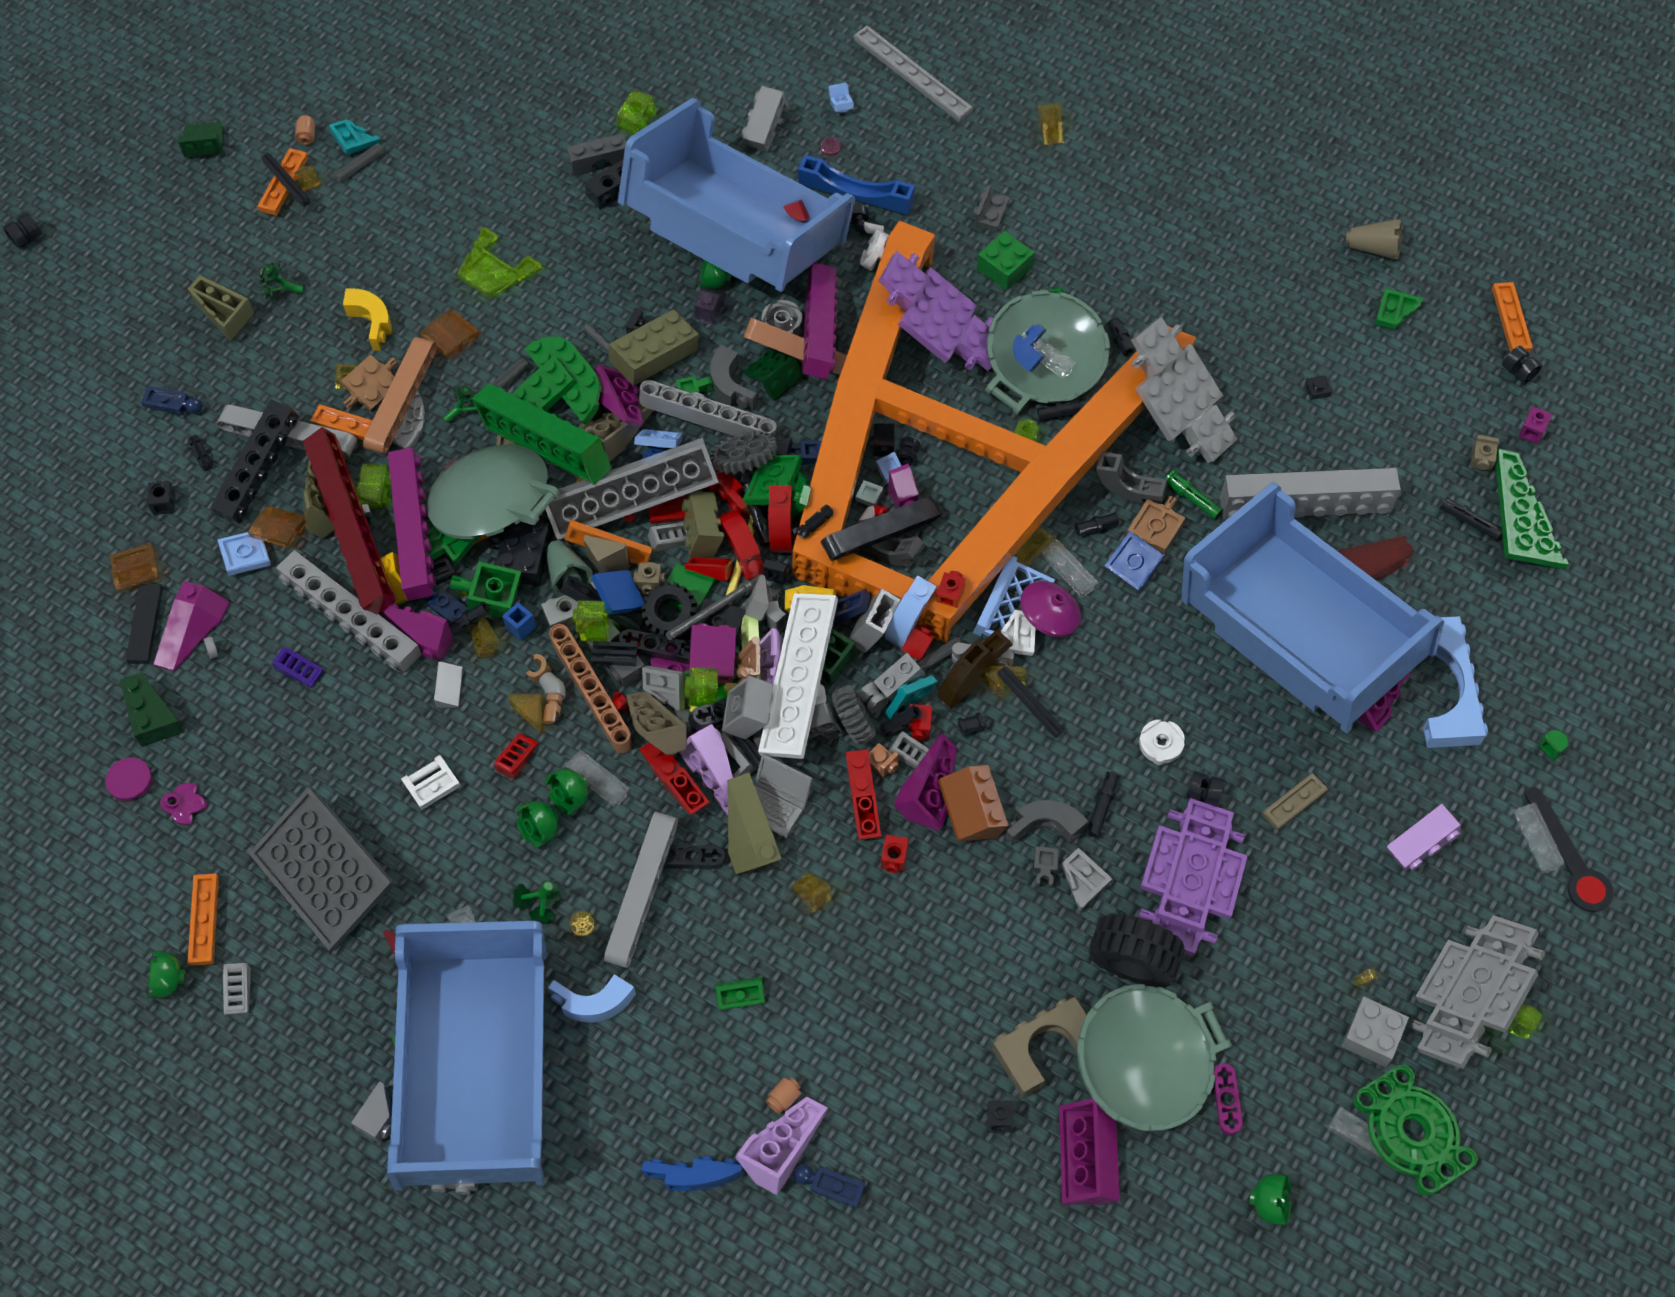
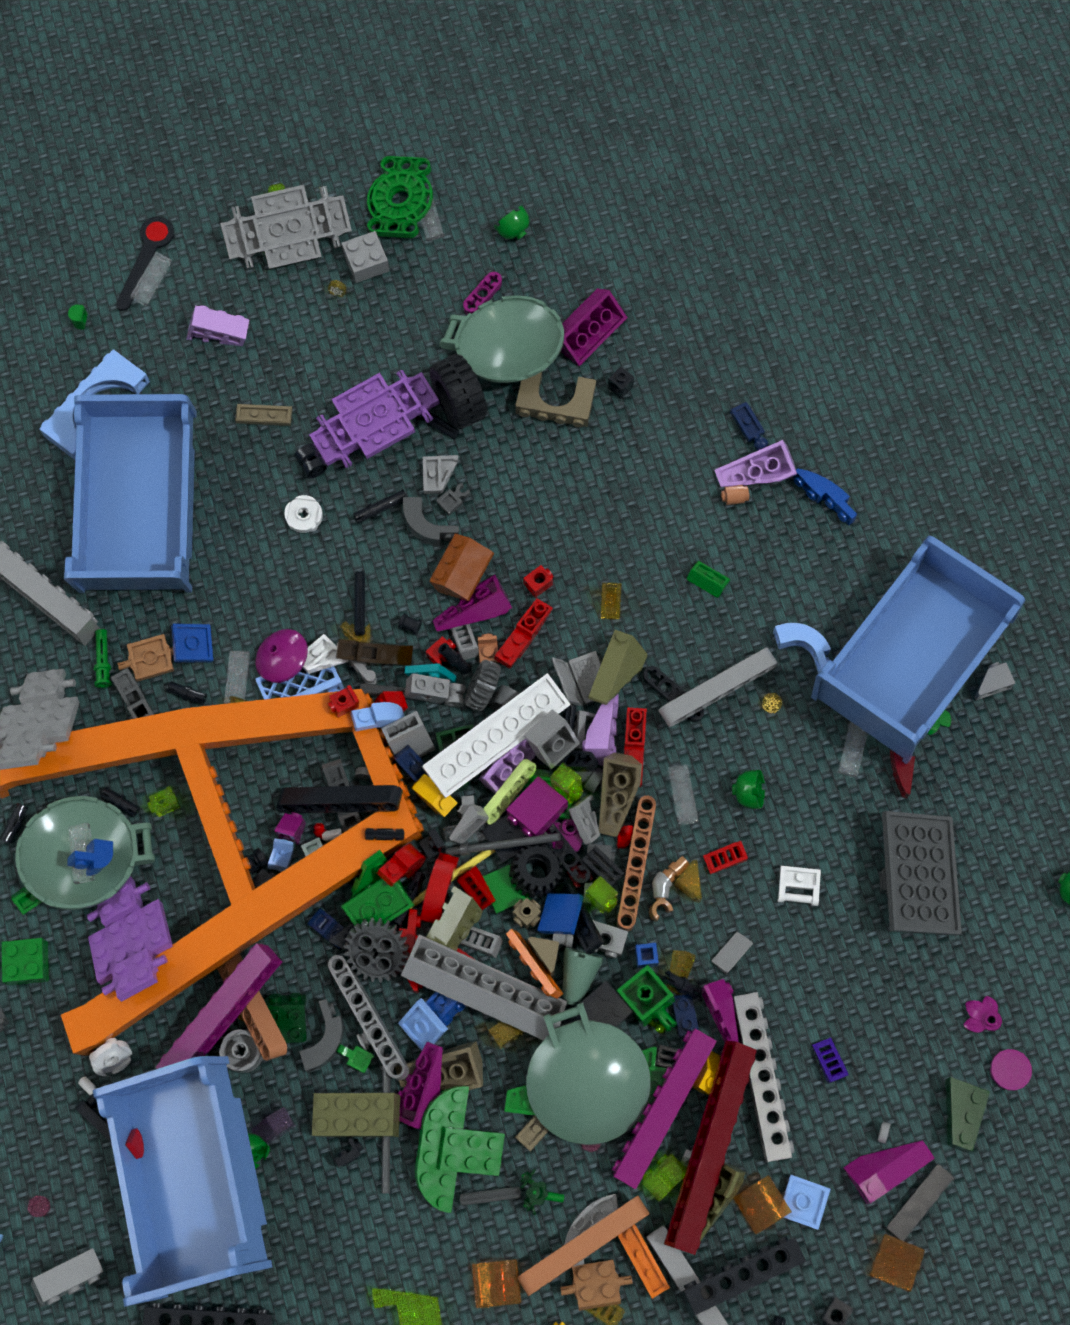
camera: 140 degrees left, 10 degrees up
orange plate [188,873,219,966] -> none
light grey slope [223,963,251,1015] -> none
green brick [471,383,612,485] -> none
dark green plant [512,880,562,924] -> none
green cylinder [545,769,588,815] -> none
medium nougat piece [723,636,760,693] -> none
blue arch [798,155,915,215] -> none
clear red slope [1337,536,1413,581] -> none

